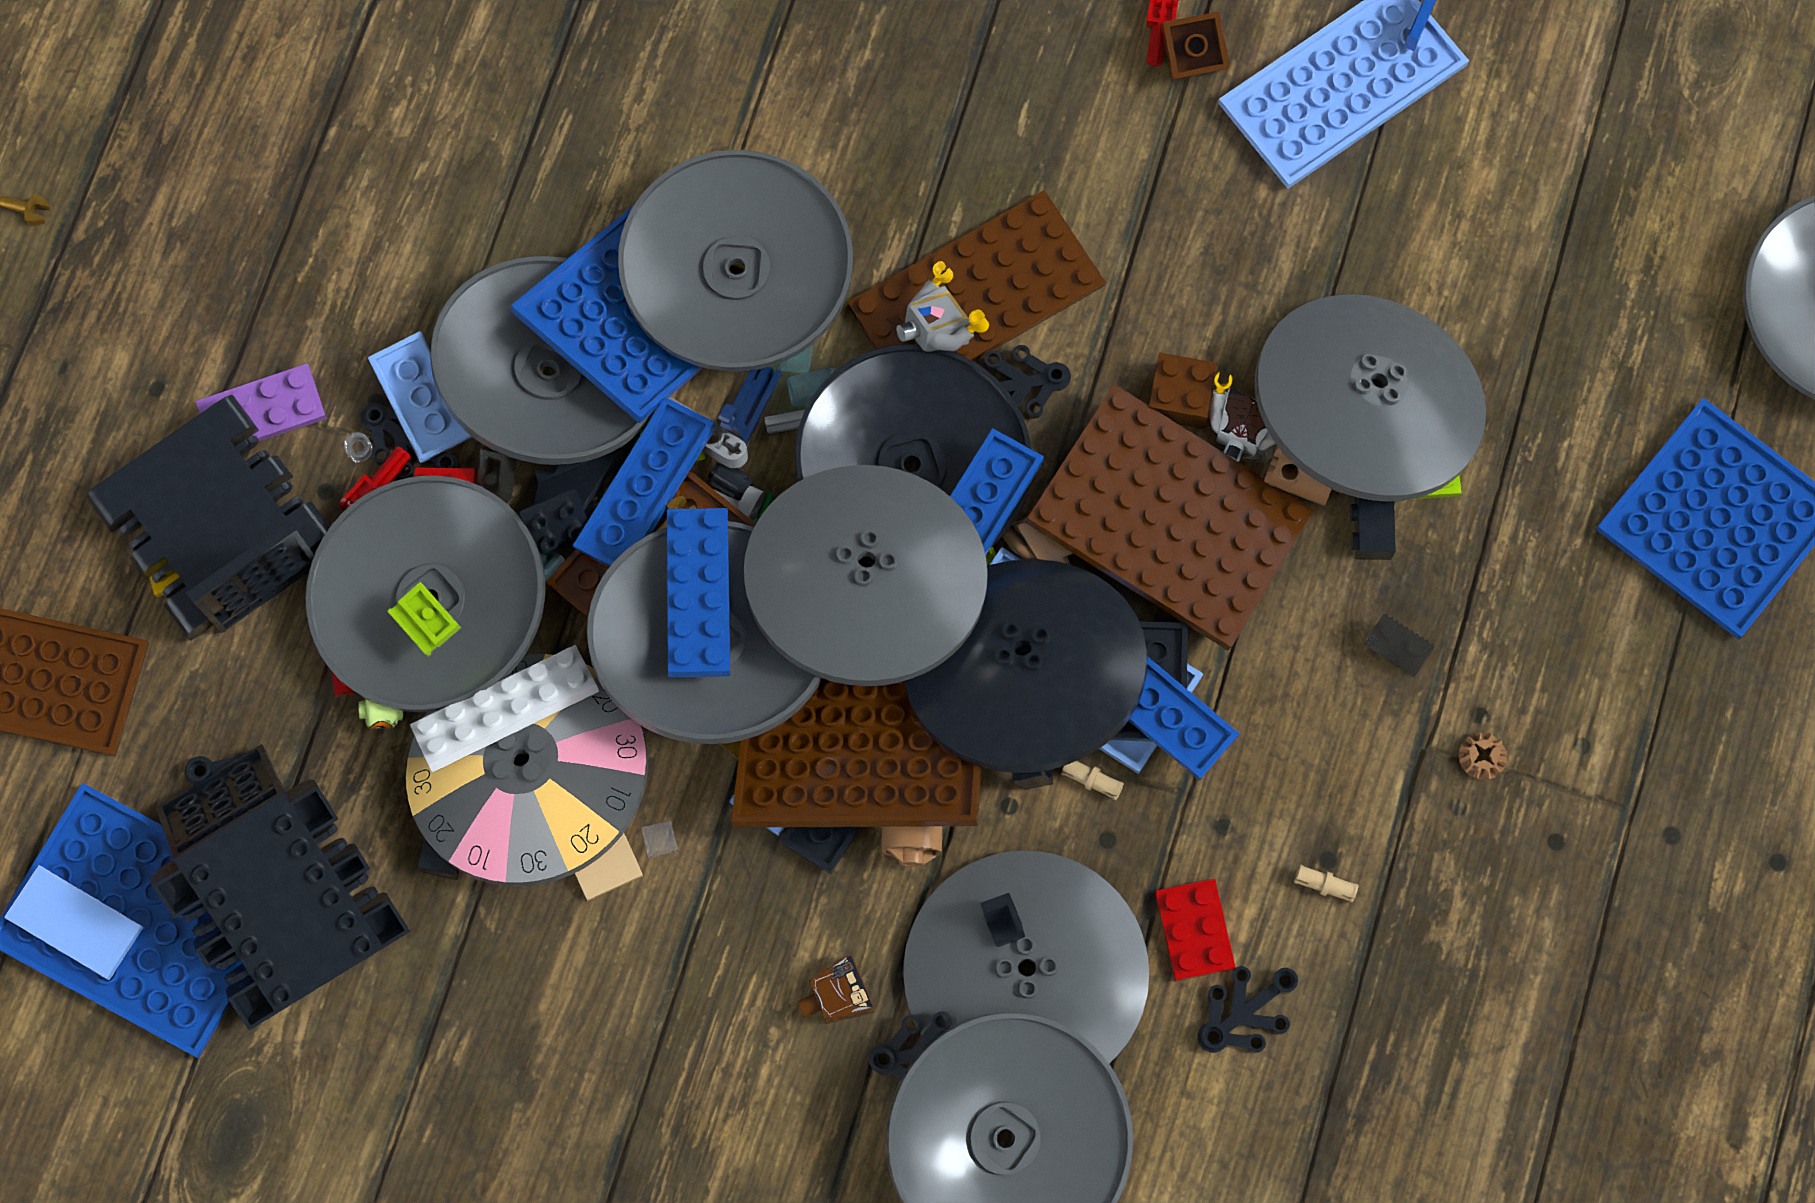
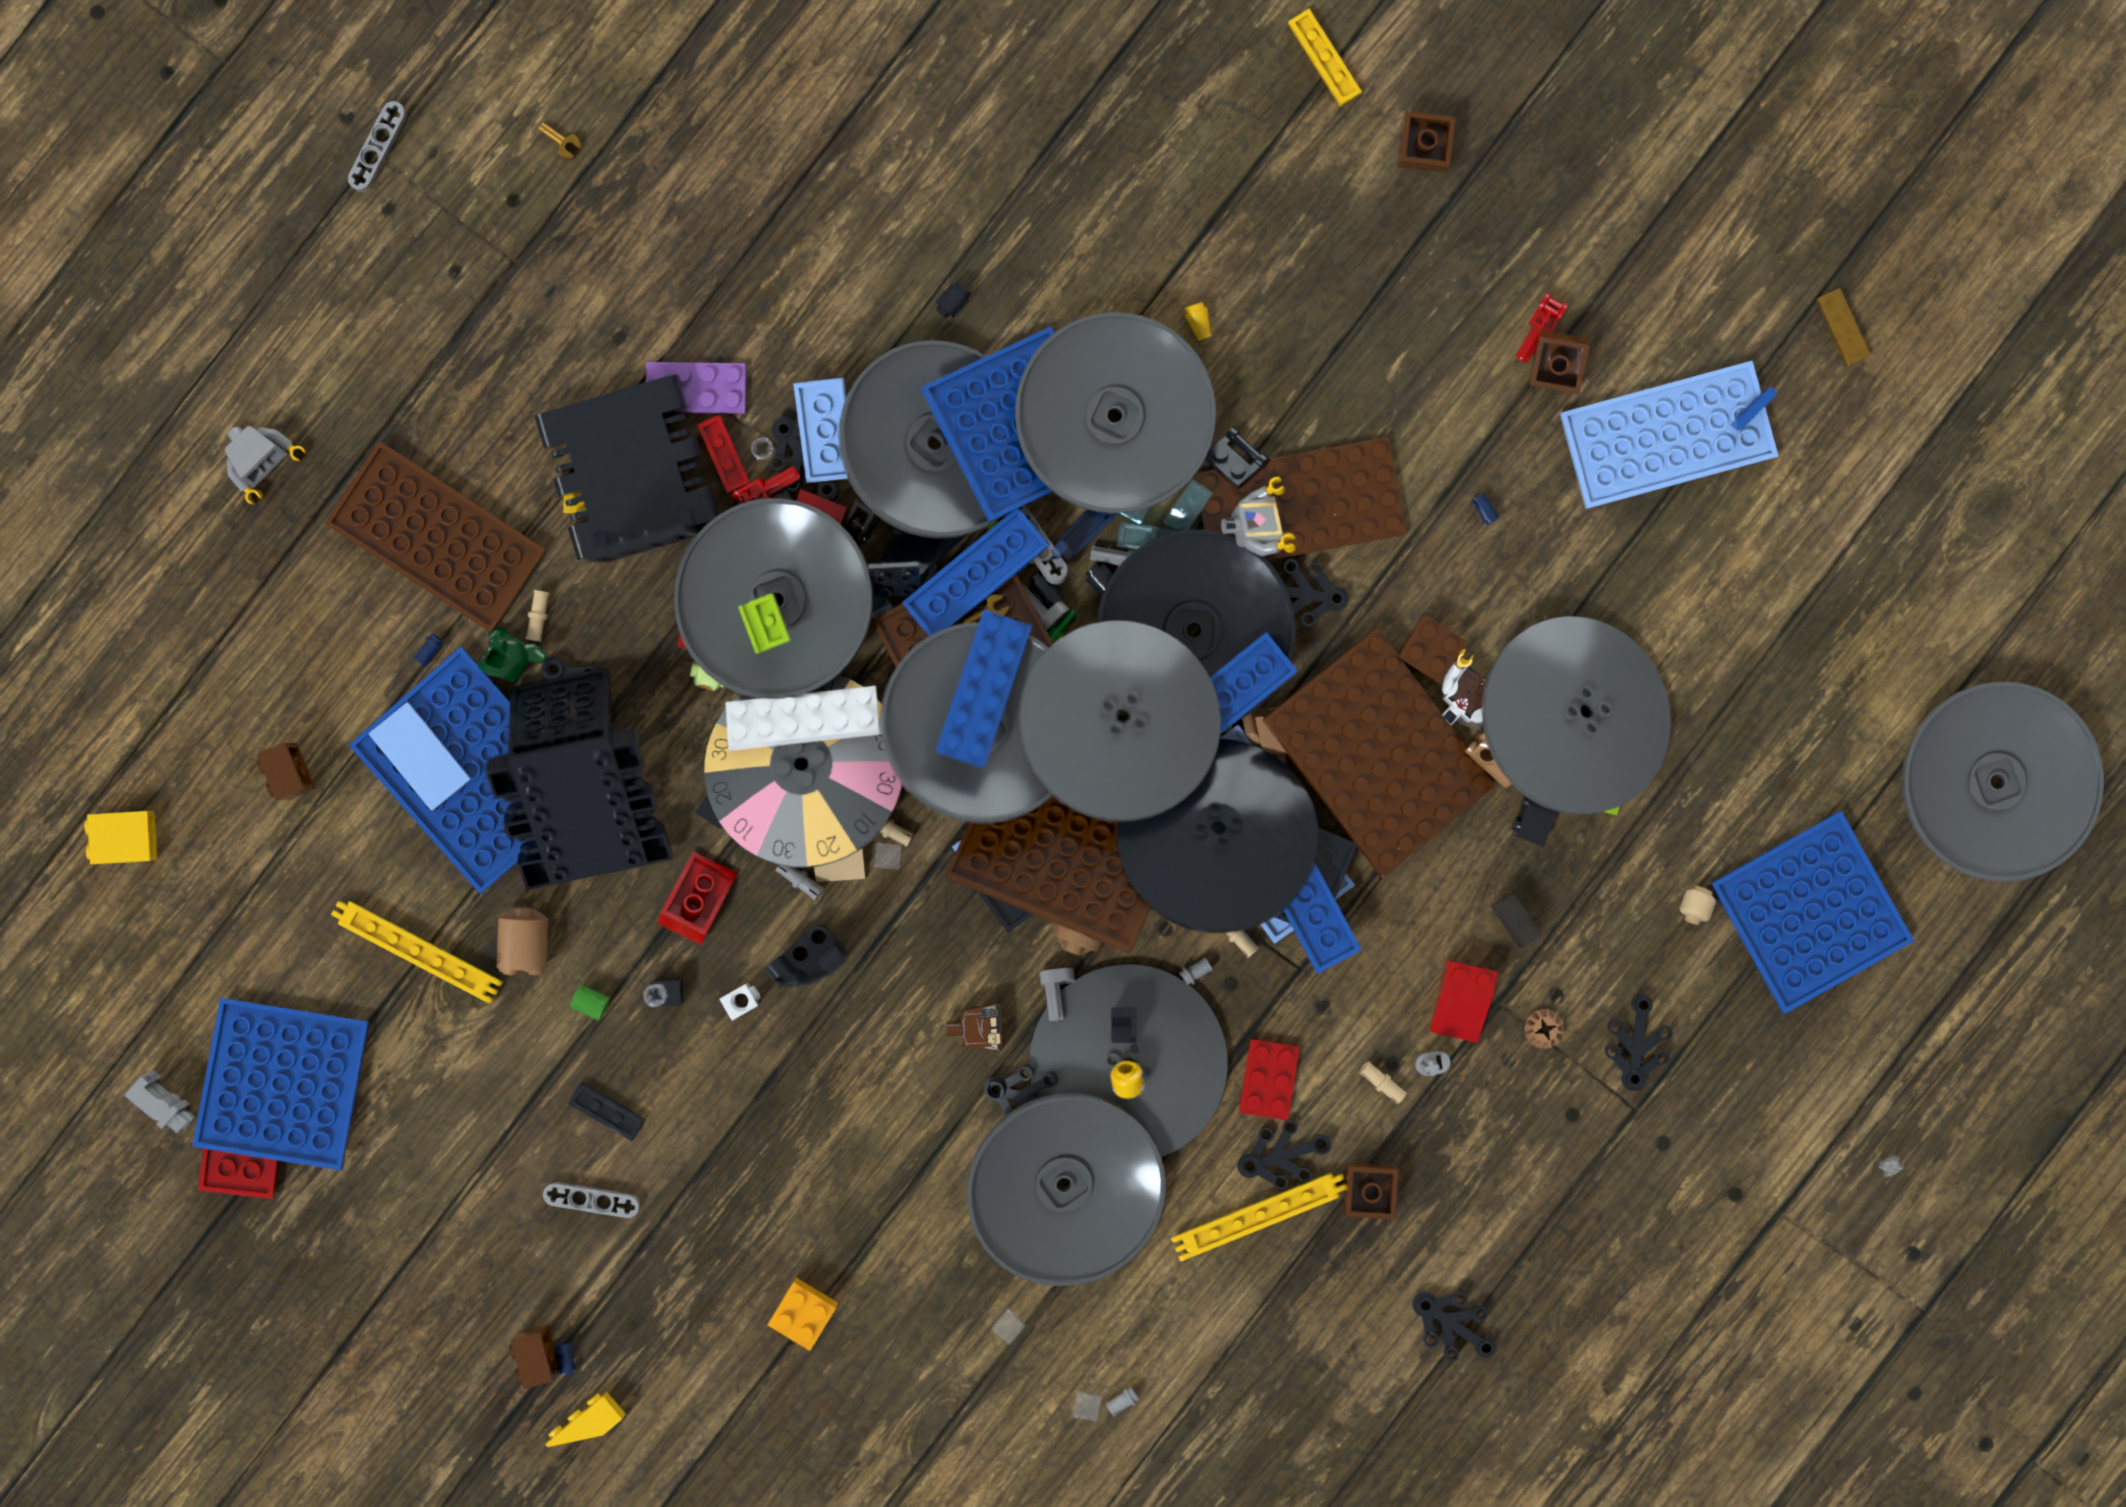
camera: 20 degrees right, 15 degrees up
none -> yellow hinge [331,901,503,1004]
none -> dark blue pin [414,633,444,667]
none -> dark green piece [478,628,548,684]
none -> medium nougat cylinder [496,907,548,975]
none -> tan pin [525,590,550,642]
none -> bright green piece [570,984,610,1021]
none -> clear bush [643,984,667,1007]
none -> black panel [650,979,684,1007]
none -> red slope [657,851,738,945]
none -> red plate [697,415,750,494]
none -> white brick [720,983,761,1020]
none -> black panel [764,925,849,988]
none -> light grey pin [775,865,824,901]
none -> tan pin [880,819,914,847]
none -> black brick [935,281,971,319]
none -> light grey piece [1039,968,1075,1022]
none -> black brick [1085,563,1113,597]
none -> yellow head [1110,1061,1145,1099]
none -> clear light blue slope [1164,479,1213,531]
none -> yellow hinge [1171,1173,1345,1261]
none -> light grey pin [1180,957,1213,985]
none -> yellow cone [1184,302,1212,340]
none -> black plate [1204,427,1270,490]
none -> reddish brown brick [1343,1163,1399,1220]
none -> black plant [1412,1291,1496,1362]
none -> light grey piece [1415,1050,1450,1076]
none -> red slope [1429,959,1498,1043]
none -> dark blue pin [1471,493,1500,526]
none -> black plant [1604,994,1673,1091]
none -> tan head [1679,886,1716,925]

